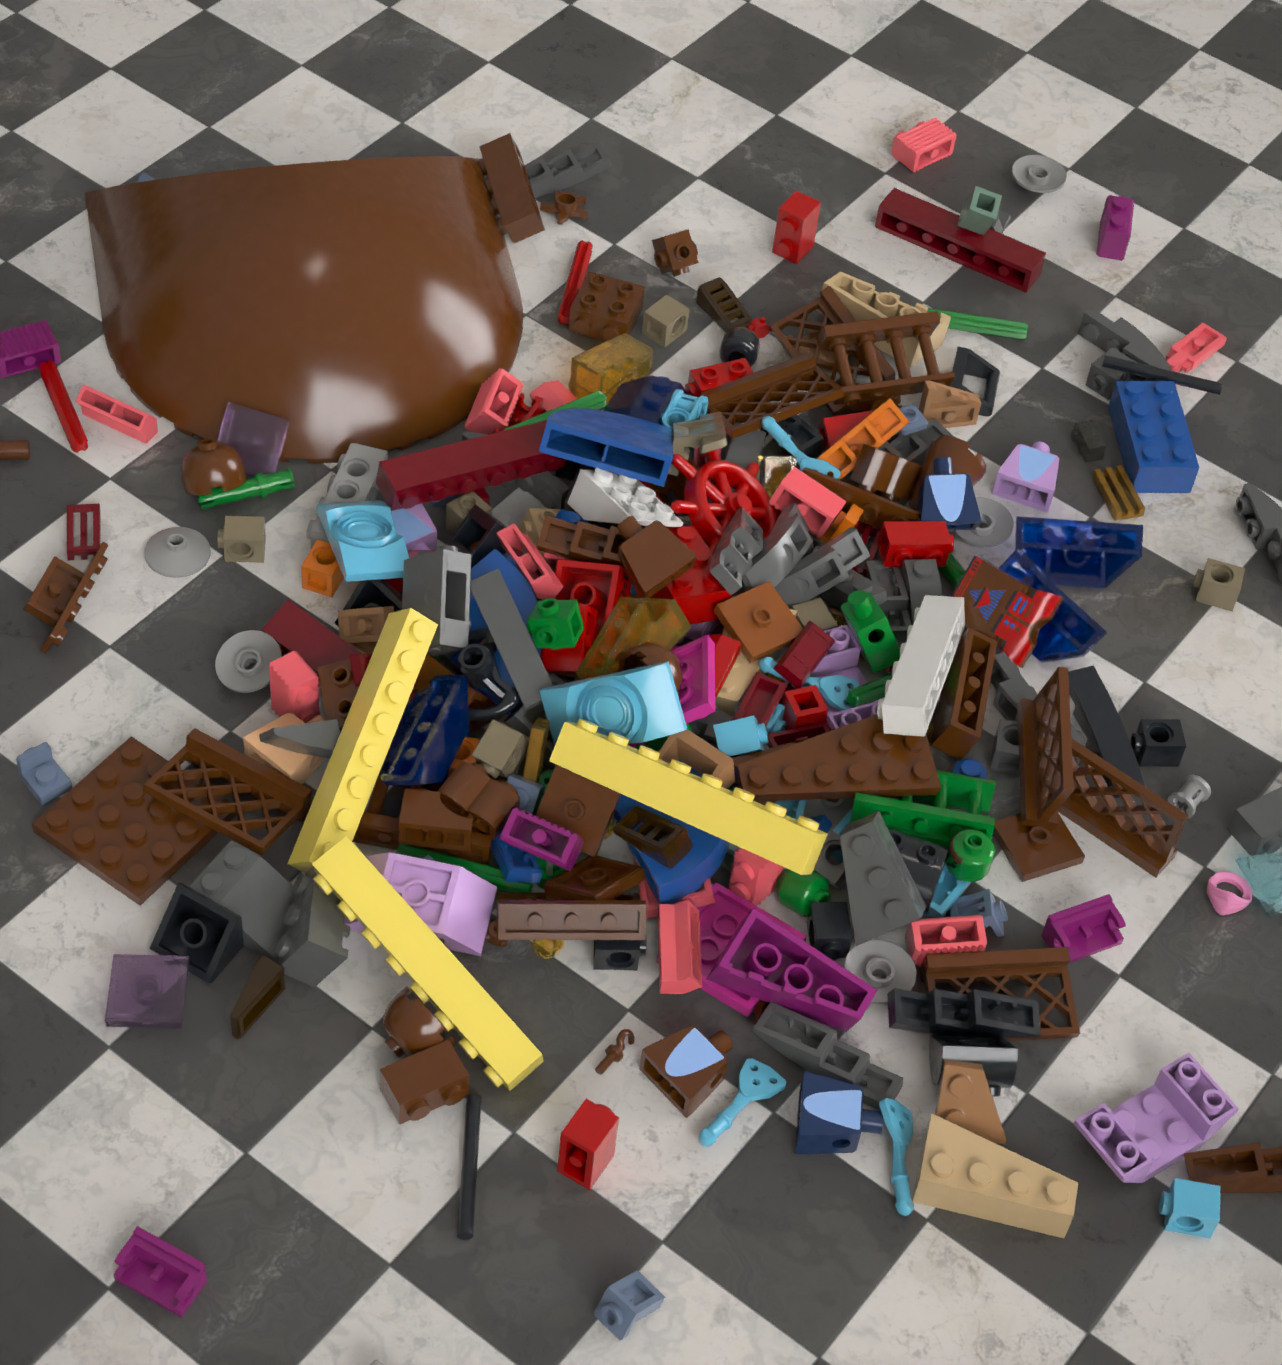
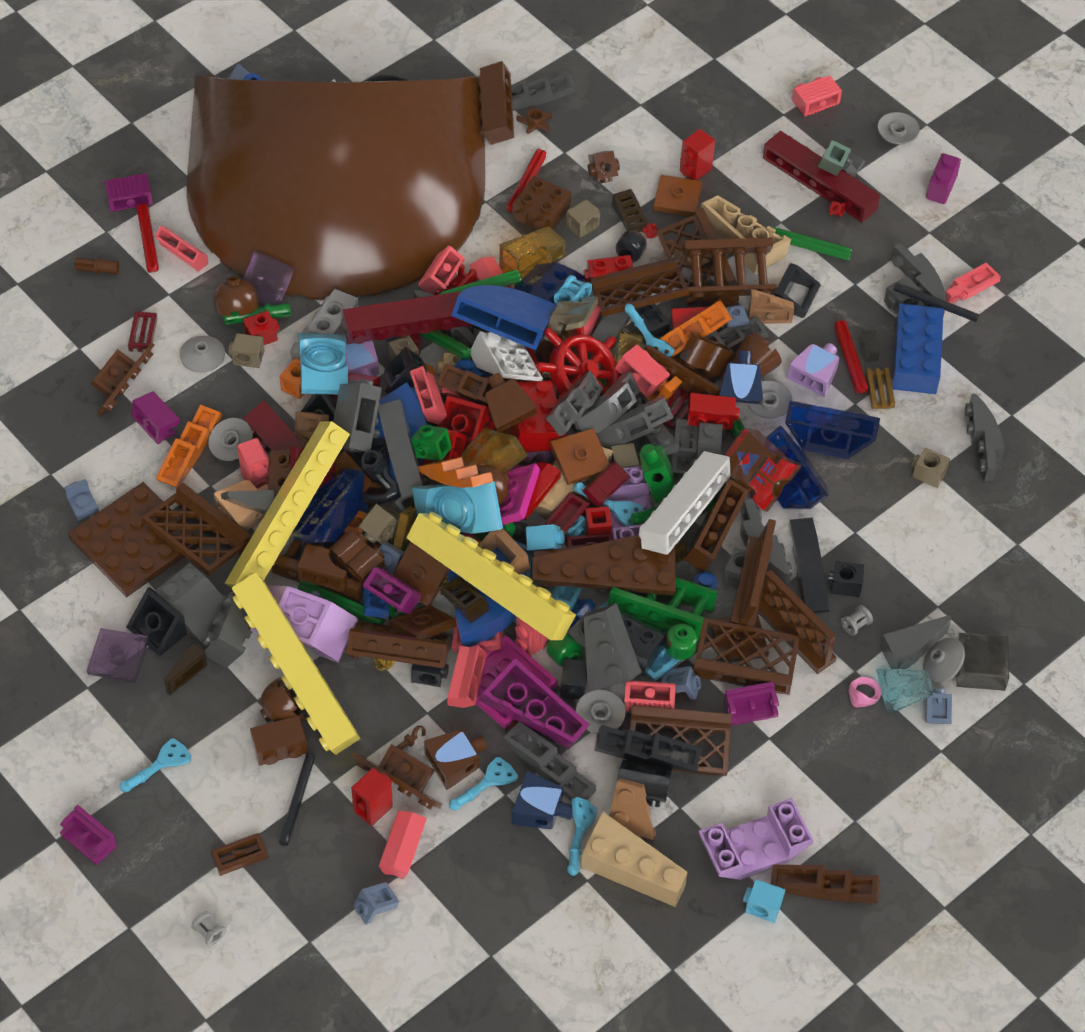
camera: 15 degrees right, 5 degrees up
none -> medium azure piece [119,738,191,792]
none -> magenta hinge [131,391,180,445]
none -> orange slope [155,404,223,488]
none -> reddish brown tile [210,833,268,876]
none -> red brick [243,311,280,345]
none -> reddish brown bracket [352,744,443,810]
none -> coral piece [379,811,427,879]
none -> orange slope [418,457,493,488]
none -> green axle [419,330,471,359]
none -> dark orange plate [653,175,703,217]
none -> reddish brown fence [694,618,800,695]
none -> red piece [829,201,846,217]
none -> red axle [834,320,868,394]

